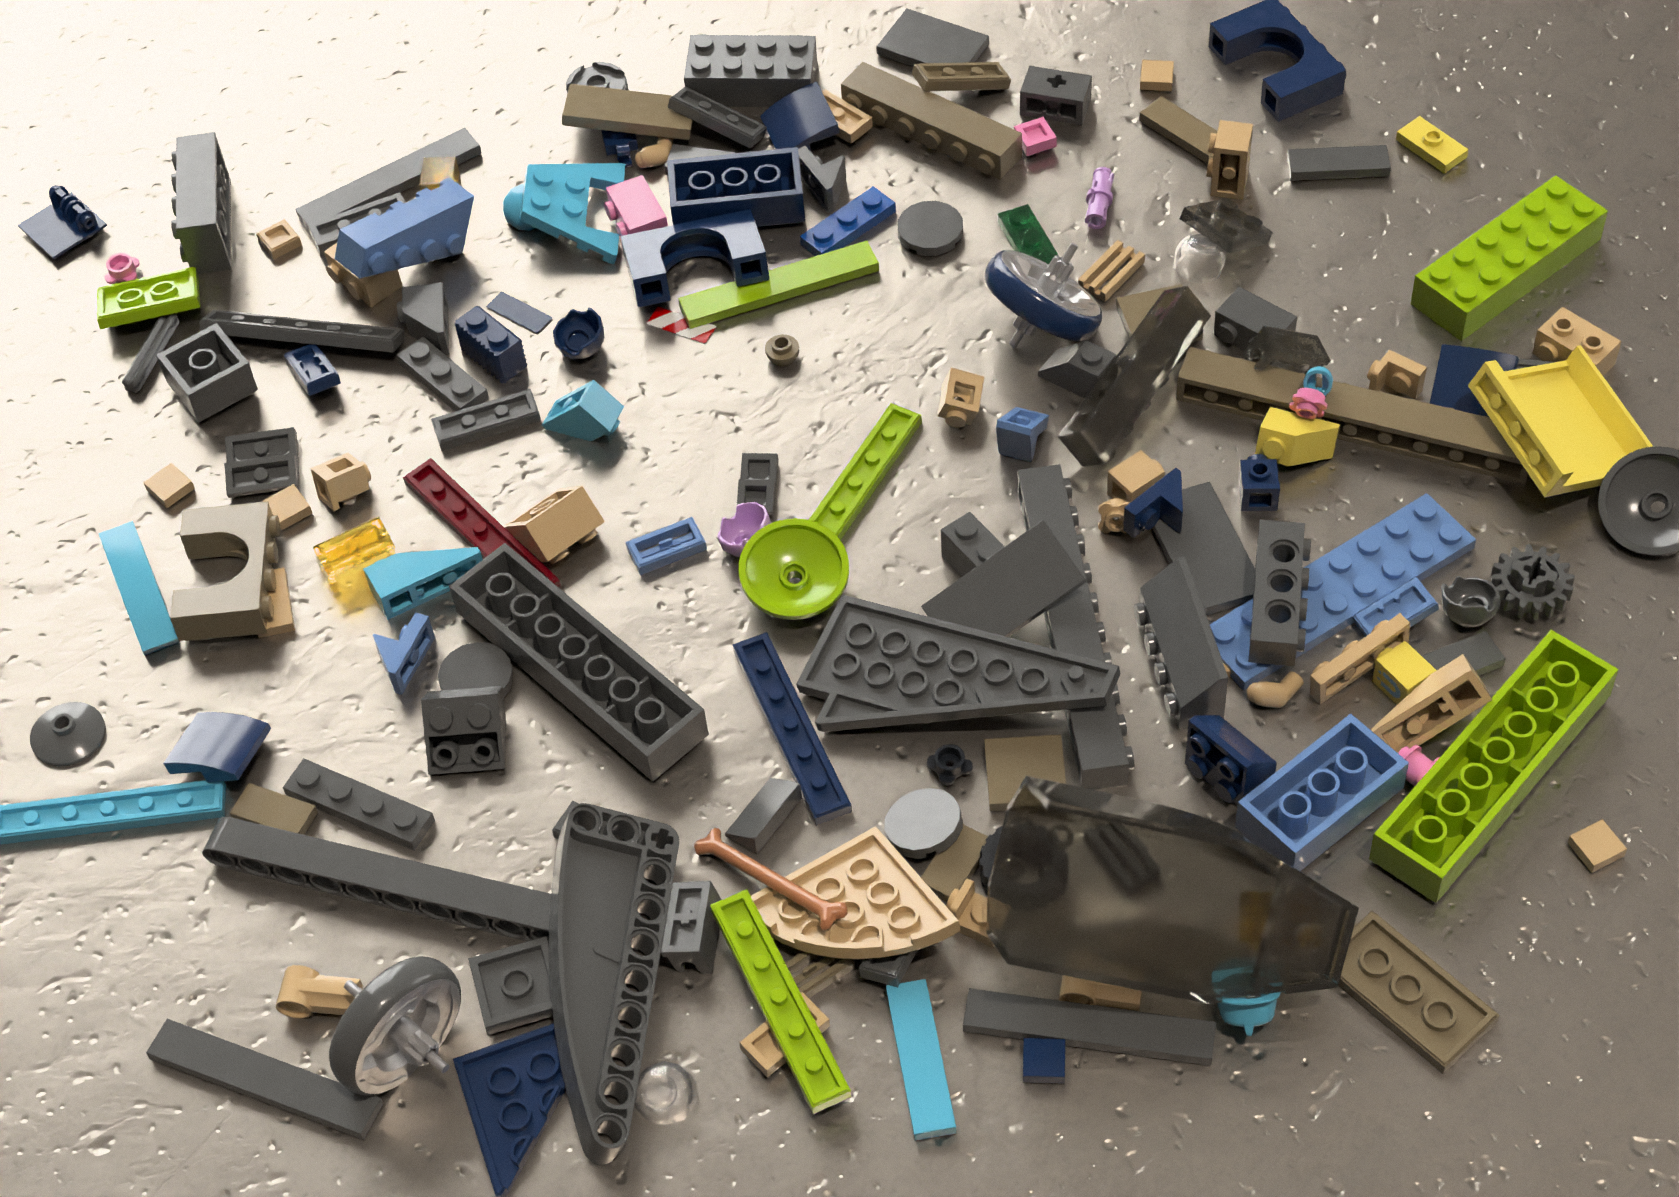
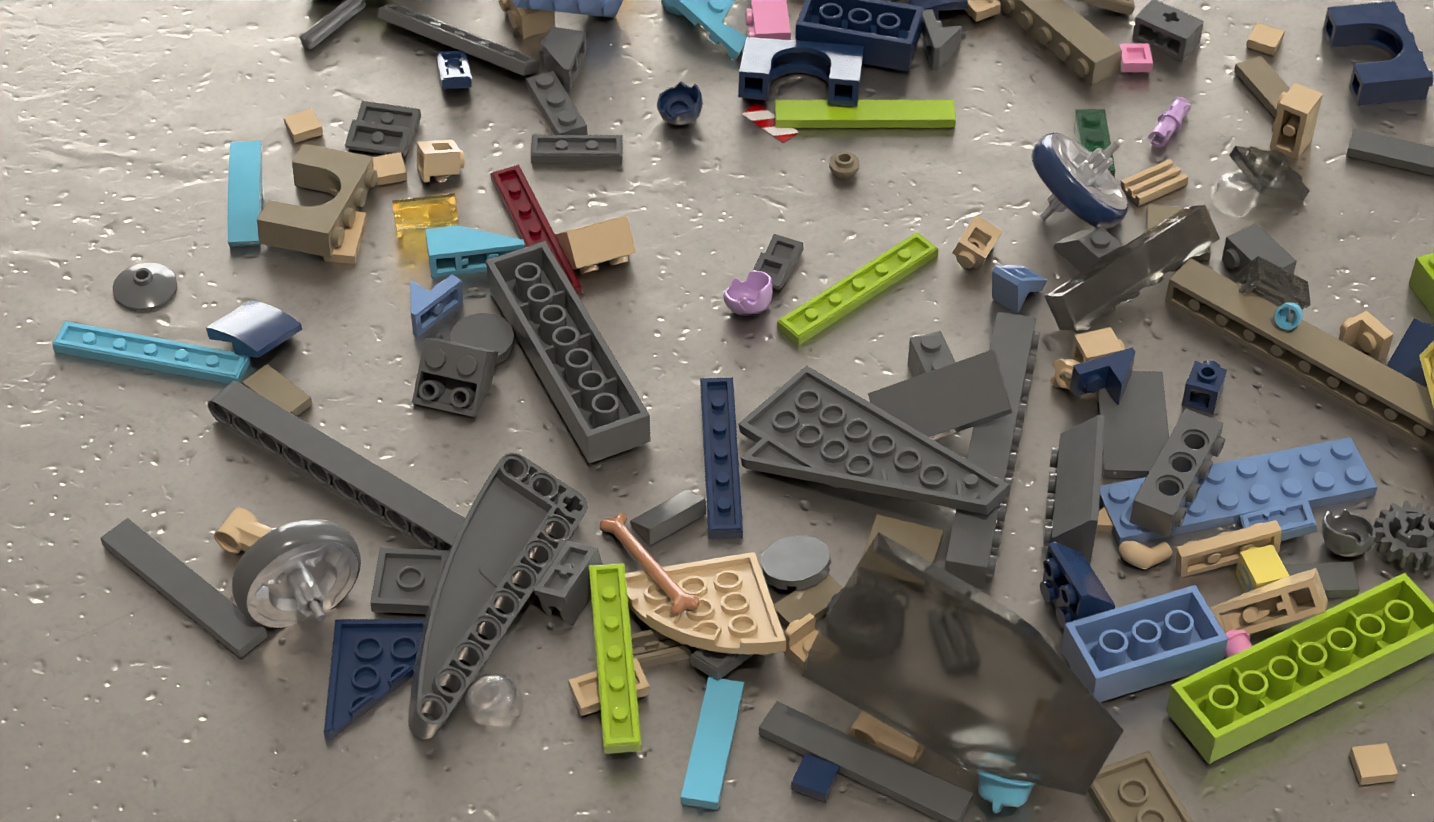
camera: 15 degrees right, 5 degrees down
dark grey brick [156,323,258,422] -> none
dark grey plate [283,758,435,851] -> none
dark blue brick [455,306,528,383] -> none
sticker [486,291,552,333] -> none
medium azure slope [542,380,624,441] -> none
medium blue tile [626,517,707,575] -> none
lime dish [738,518,849,620] -> none
plate [800,186,896,256] -> none
dark grey tile [898,201,963,256] -> none
black plate [927,744,973,785] -> none
light yellow slope [1255,407,1340,466] -> none
bright pink plate [1289,388,1328,419] -> none

